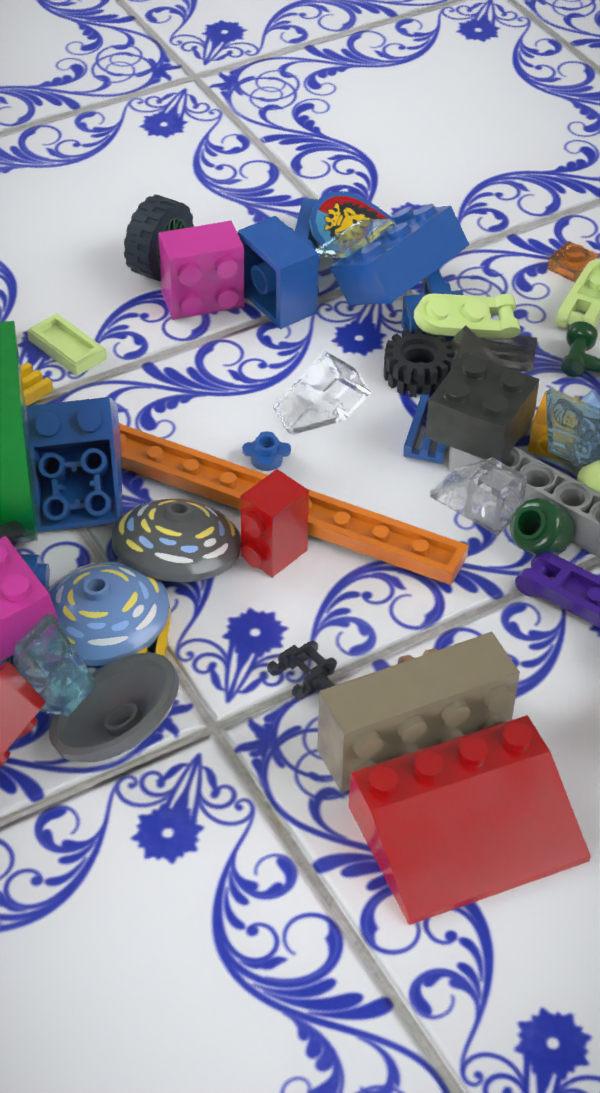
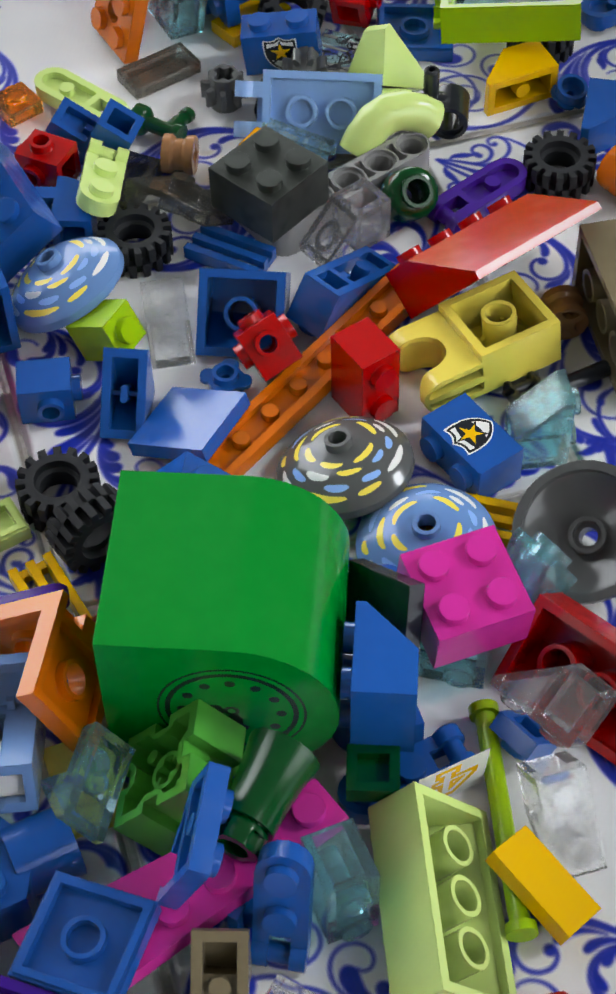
camera: 75 degrees left, 5 degrees up
none -> medium blue dish [11,236,124,333]
none -> red brick [14,129,81,187]
none -> black tyre [15,446,101,532]
none -> blue brick [16,357,83,424]
none -> blue brick [45,97,145,165]
none -> black tyre [45,482,117,573]
none -> lime brick [65,299,146,361]
none -> blue slope [100,347,155,440]
none -> blue tile [127,387,251,462]
none -> medium nougat wheel [160,133,199,175]
none -> blue slope [195,268,291,357]
none -> red brick [232,308,303,382]
none -> blue slope [286,246,396,338]
none -> red slope [386,193,602,319]
none -> light yellow brick [389,270,561,412]
none -> blue brick [419,393,524,497]
none -> clear light blue slope [504,369,581,470]

